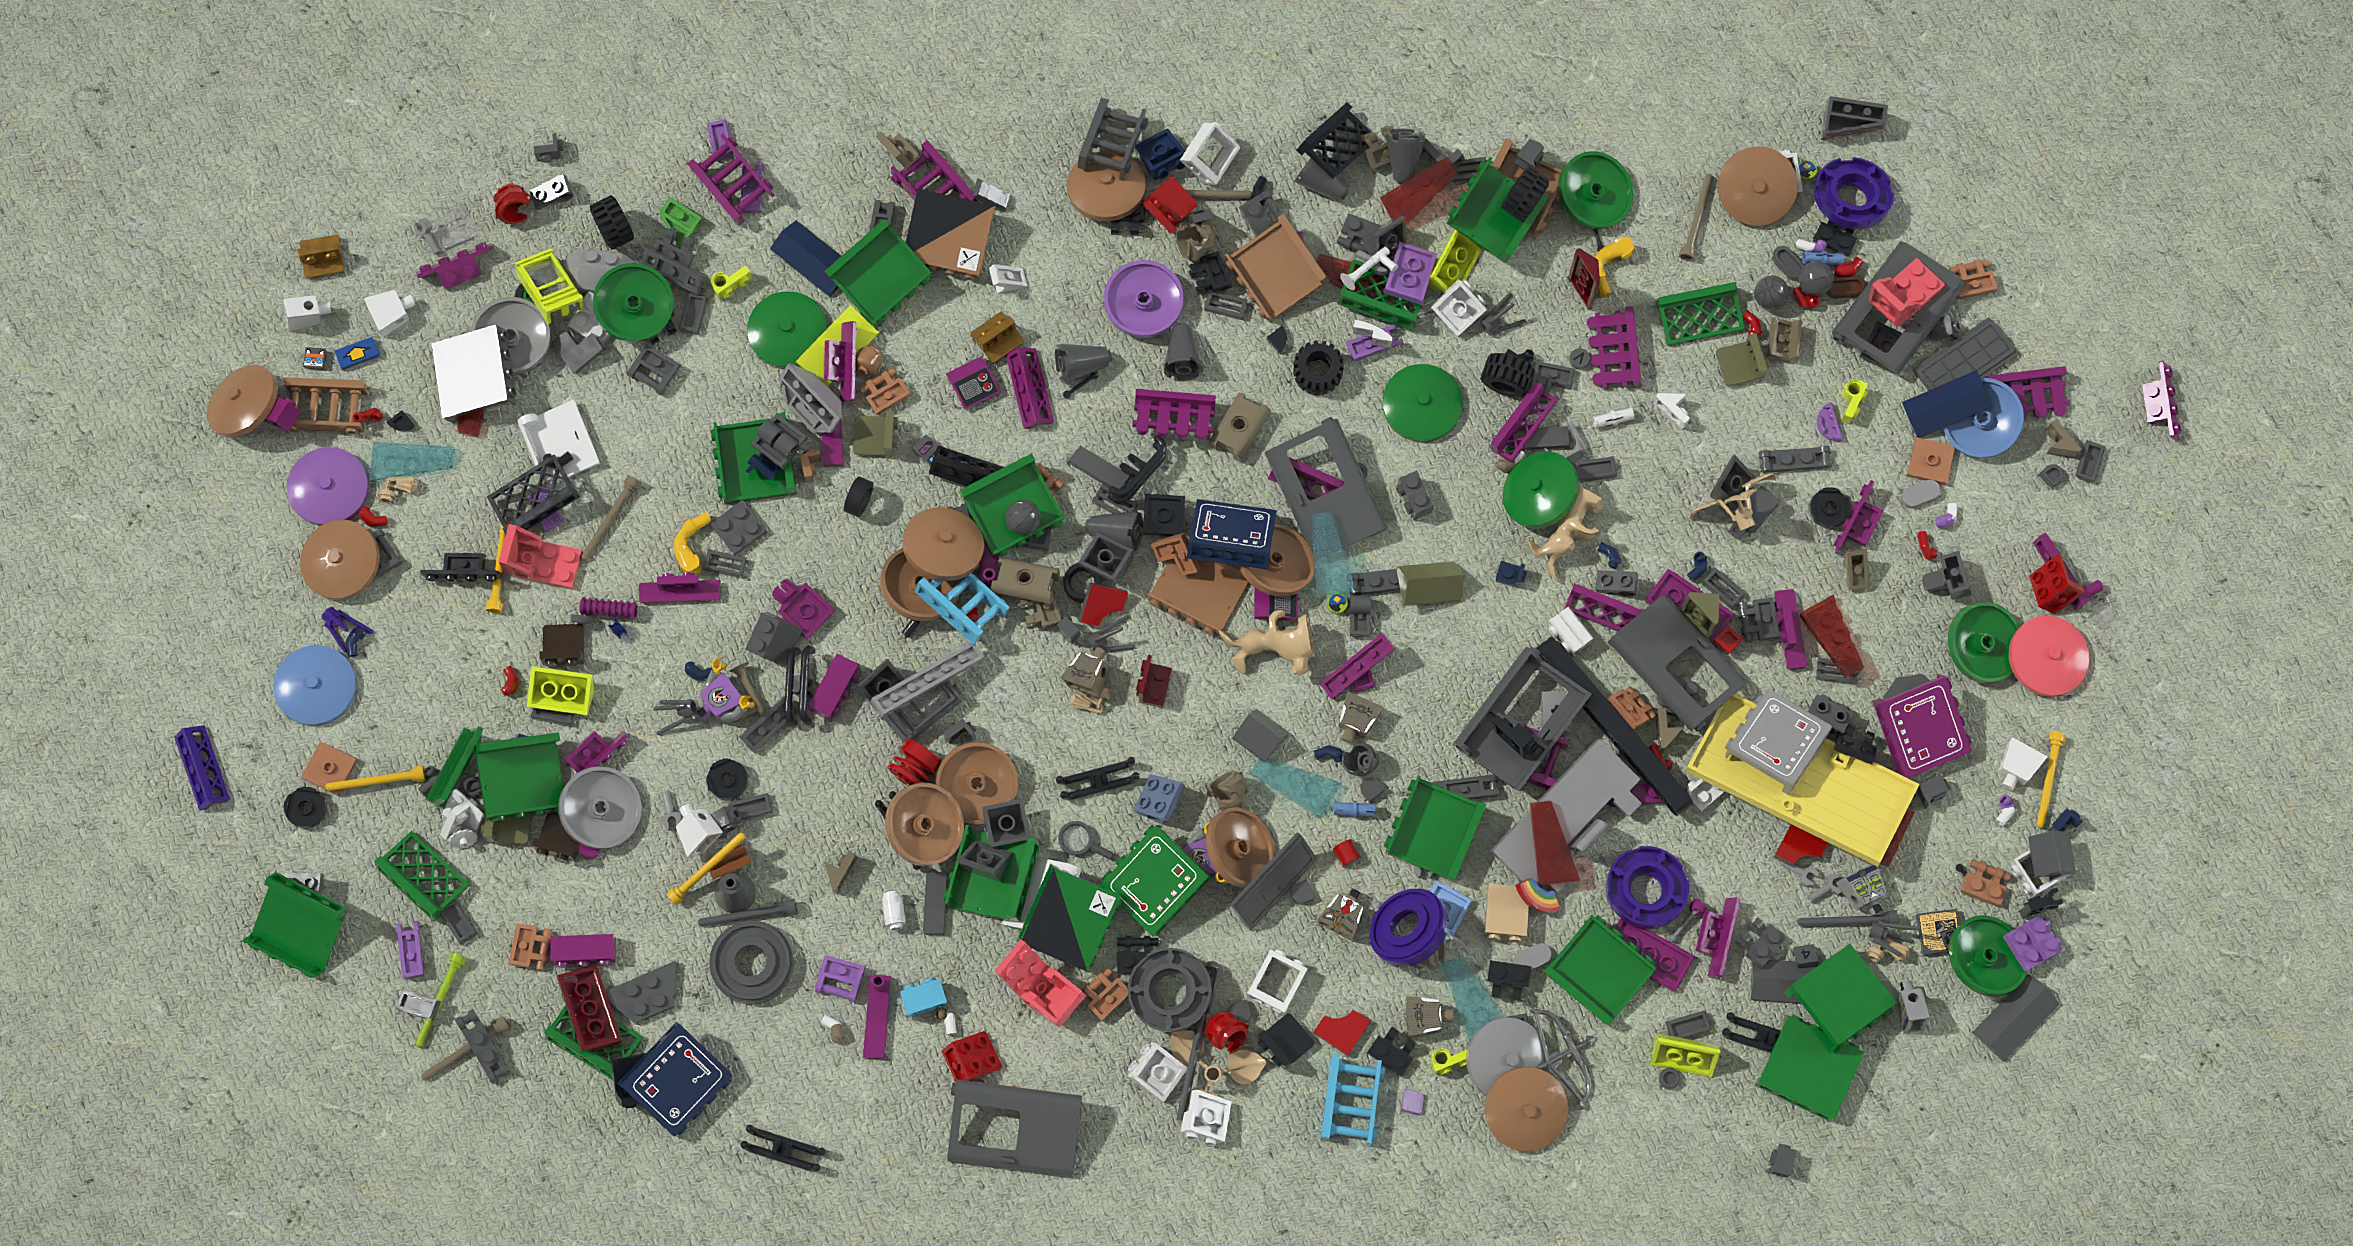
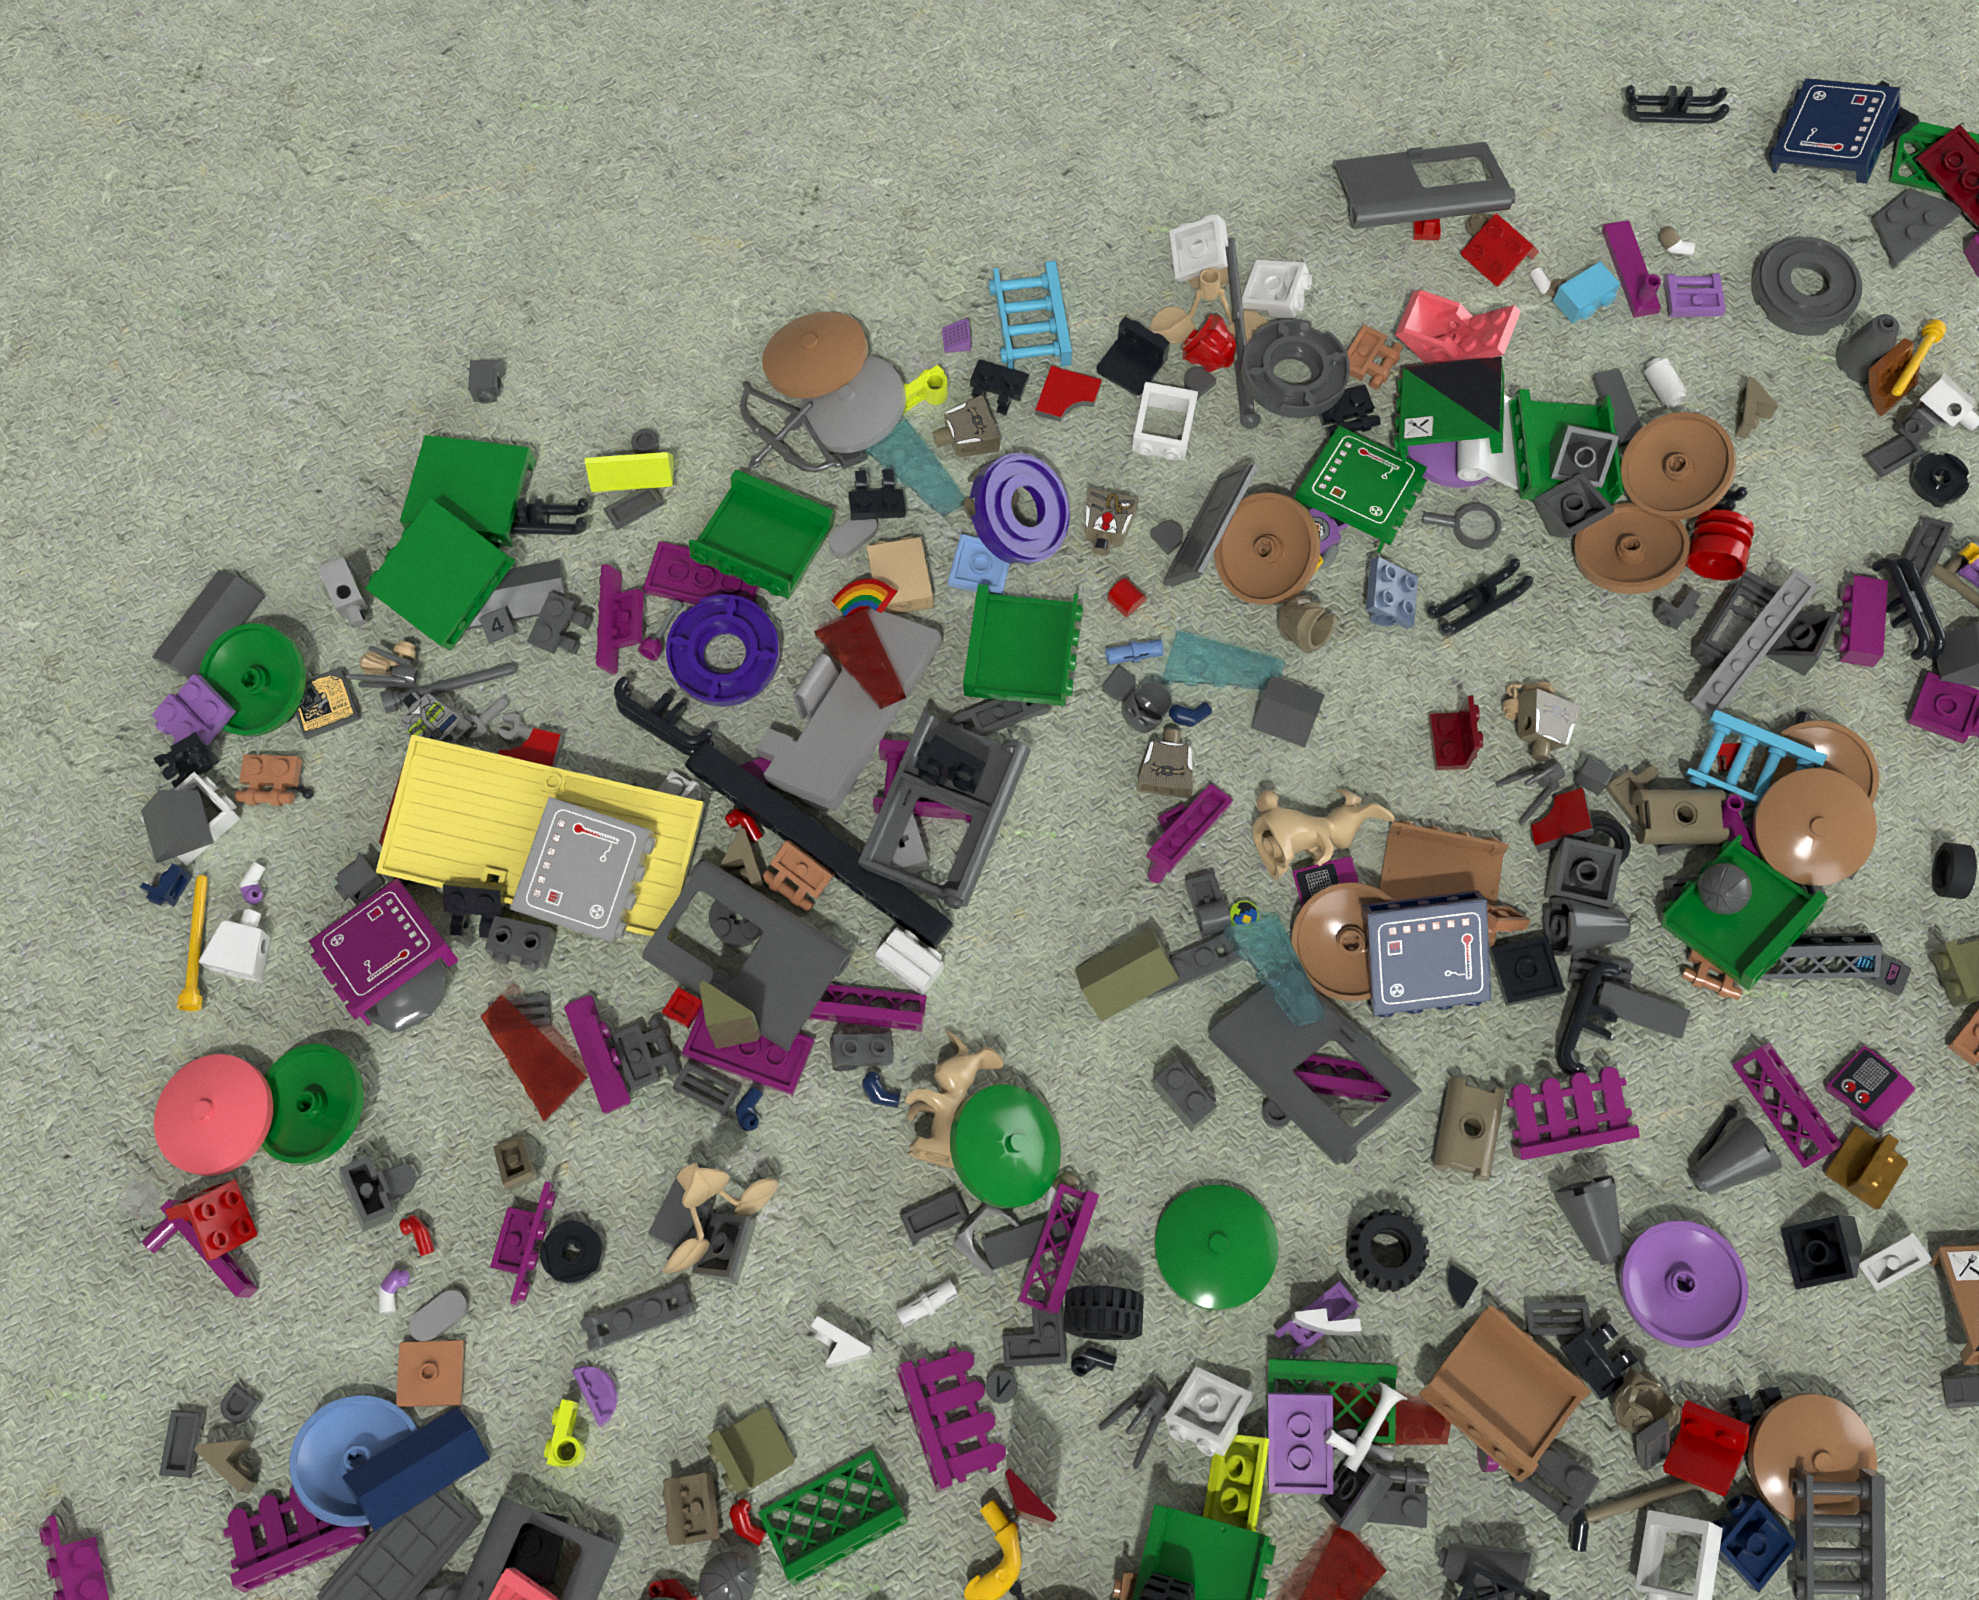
camera: 165 degrees right, 5 degrees down
dark grey piece [698,898,797,926] -> none
dark blue bracket [1495,561,1527,588] -> none
none -> black piece [614,676,714,756]
none -> black slope [1781,1215,1862,1290]

